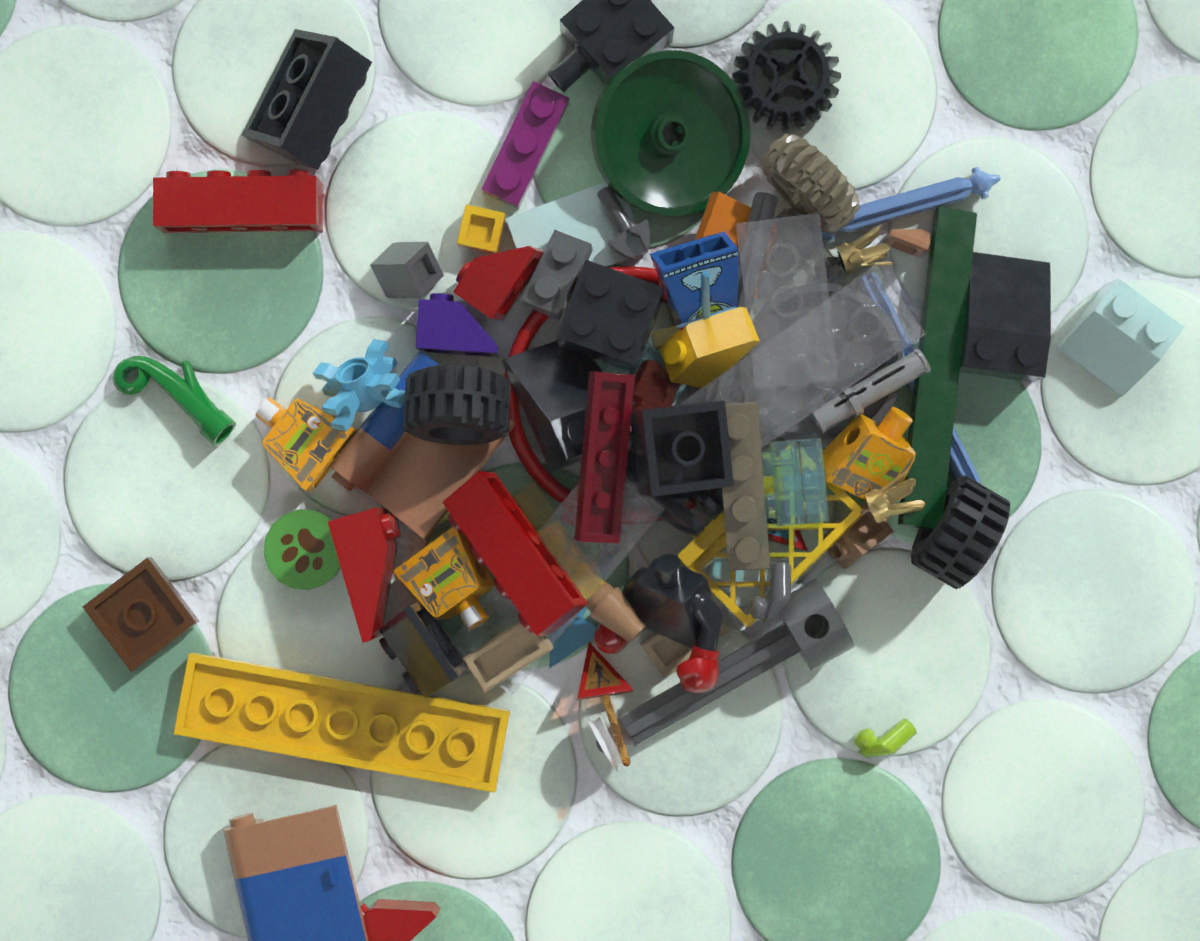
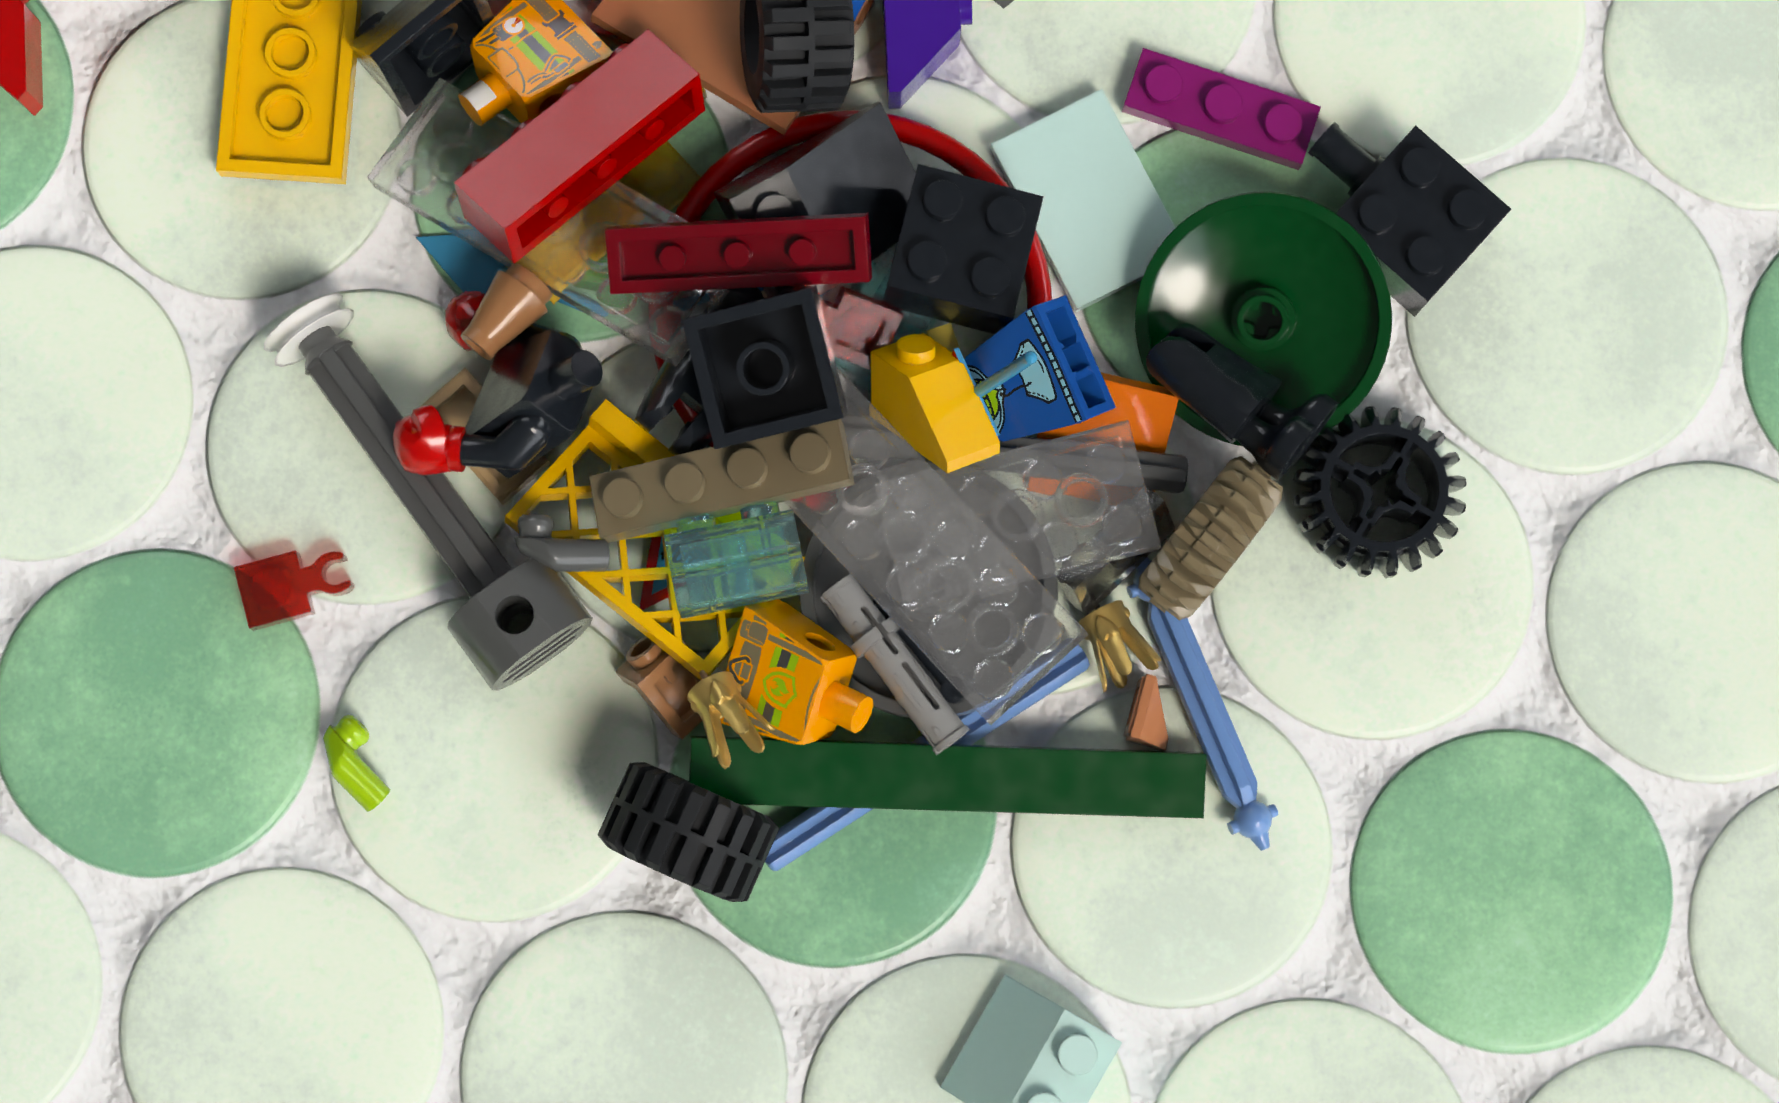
camera: 80 degrees right, 5 degrees down
red slope [453,246,544,321] -> none
yellow plate [457,204,506,254] -> none
tan tile [462,621,554,693] -> none
dark grey plate [521,230,593,320] -> none
piece [577,642,634,767] -> none
dark grey bar [597,186,650,260] -> none
black slope [960,252,1051,382] -> none
none -> clear red plate [234,550,355,631]
none -> black piece [1146,323,1339,481]

